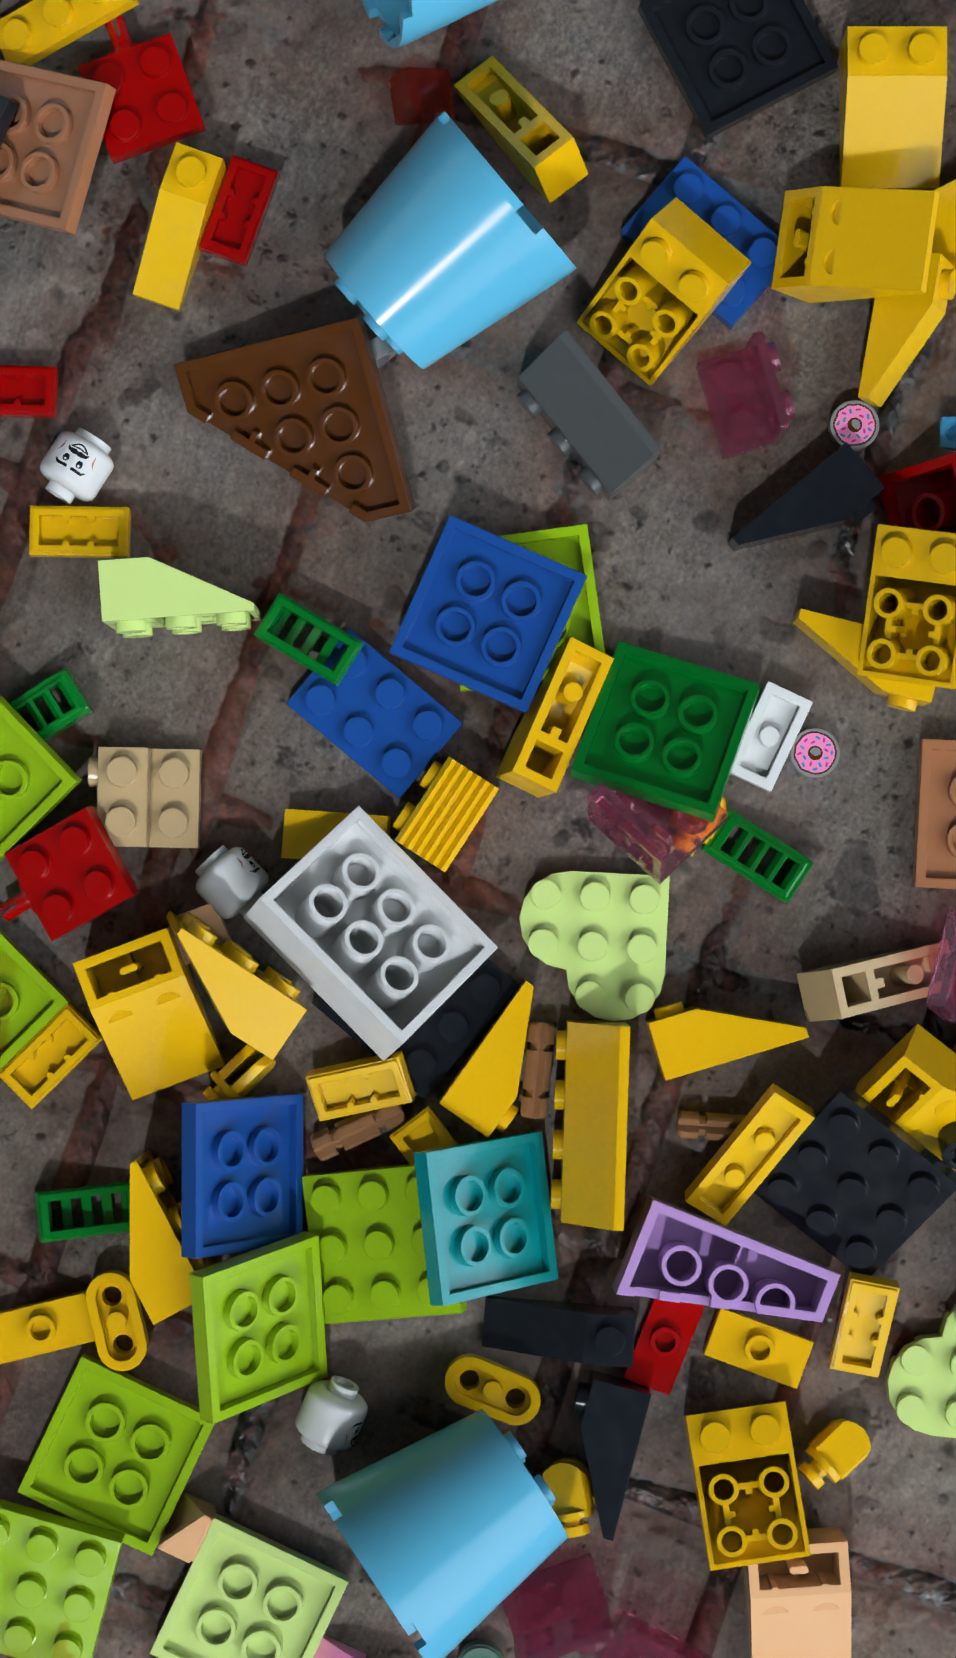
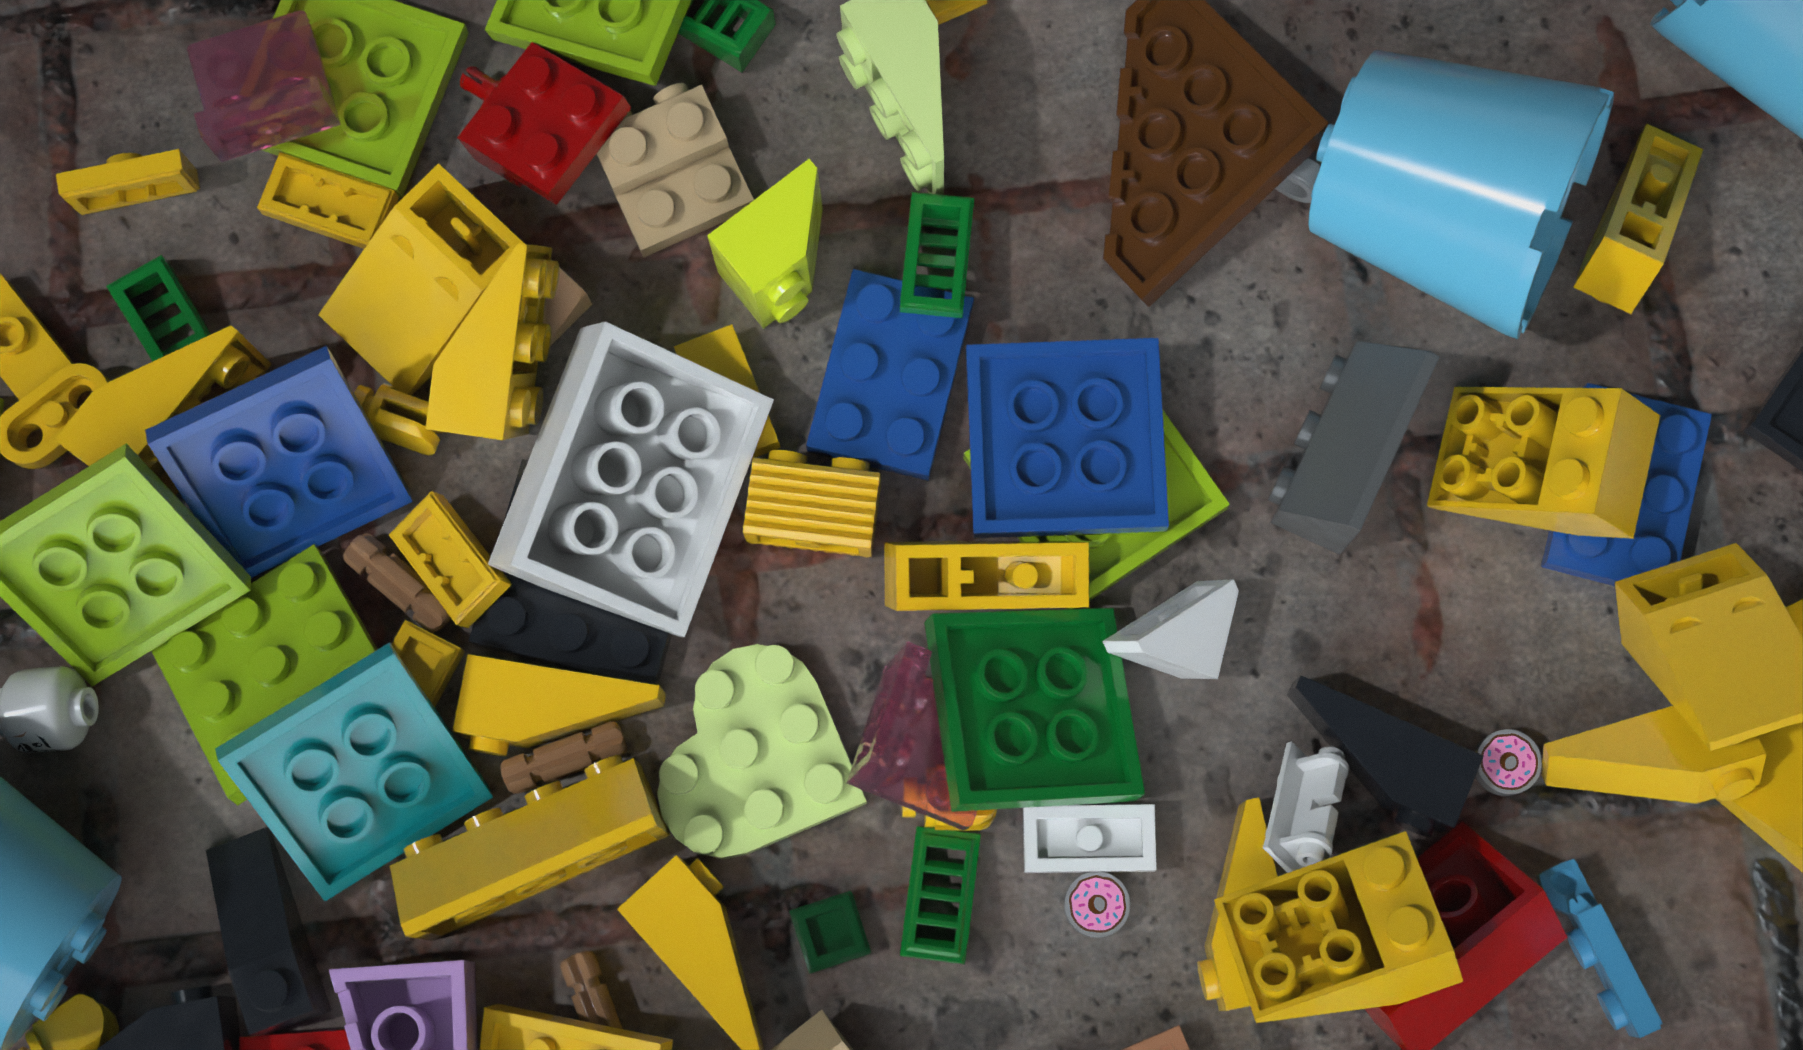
camera: 70 degrees right, 10 degrees down
white head [195,845,269,919] -> none
clear red slope [389,67,455,126] -> none
yellow plate [445,1353,541,1426] -> none
clear pink bracket [696,331,795,460] -> none
none -> neon yellow slope [707,159,823,329]
none -> dark green tile [789,890,872,974]
none -> white slope [1102,579,1239,679]
none -> white hinge [1263,741,1349,873]

